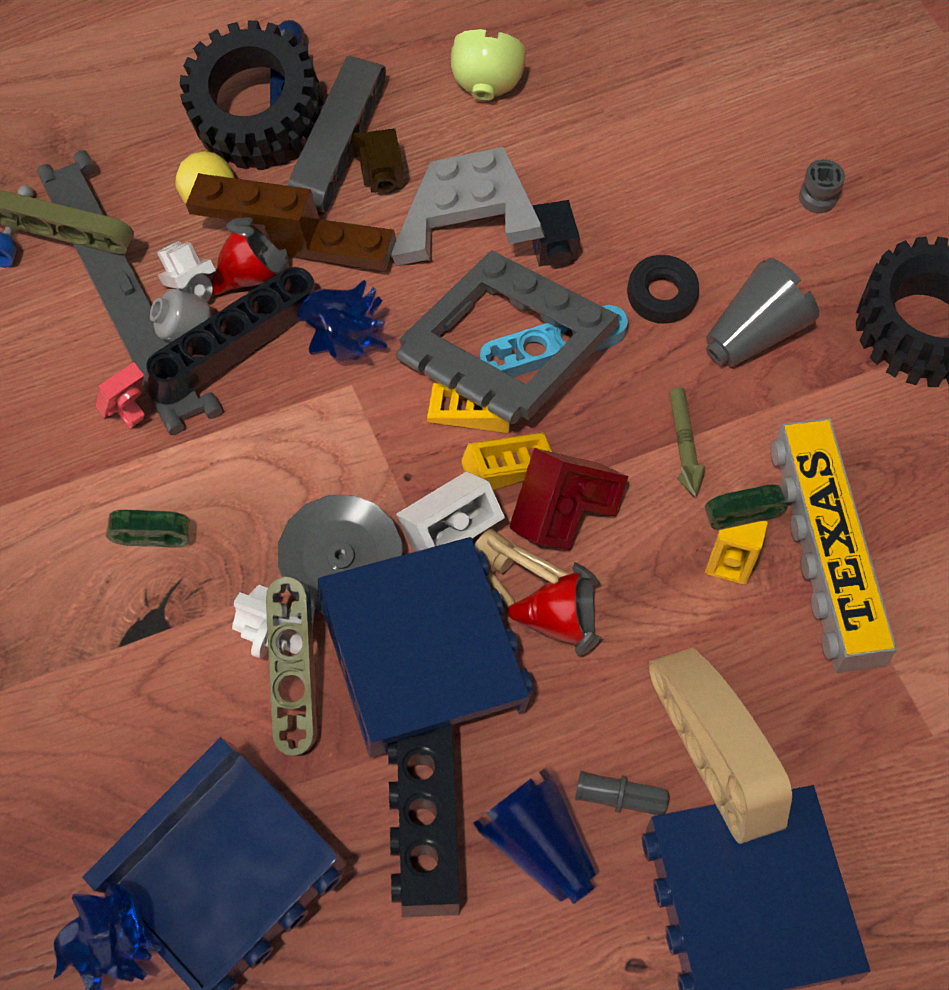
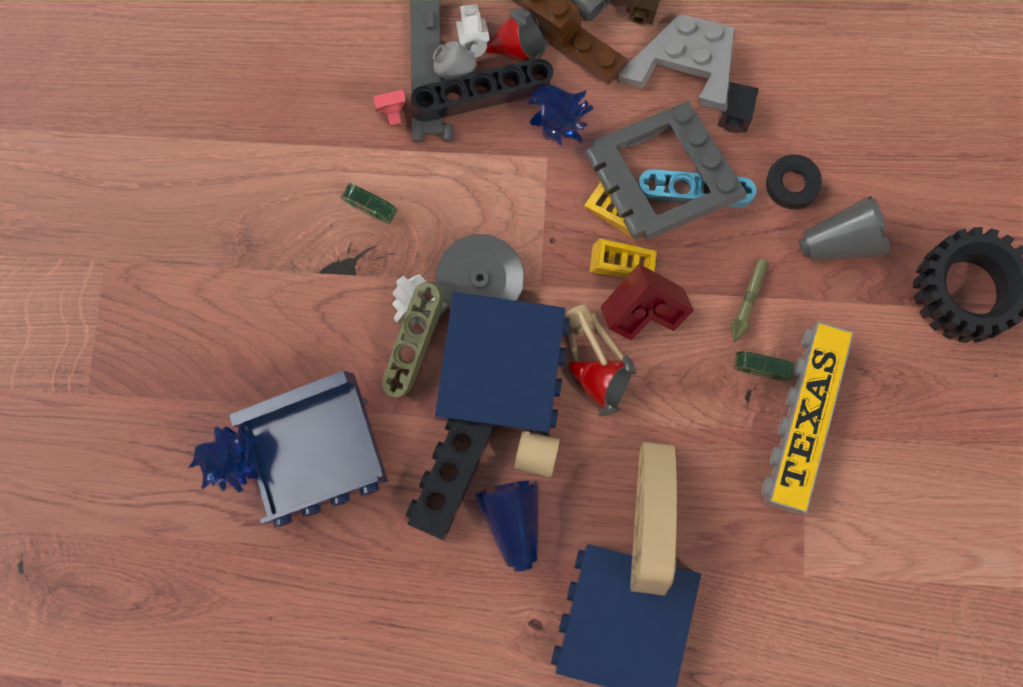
camera: 30 degrees right, 15 degrees up
white brick [396,471,505,551] -> none
dark grey axle [575,770,669,815] -> none
yellow slope [704,521,768,585] -> none
dark grey wheel [799,159,845,214] -> none
none -> tan piece [514,430,560,478]

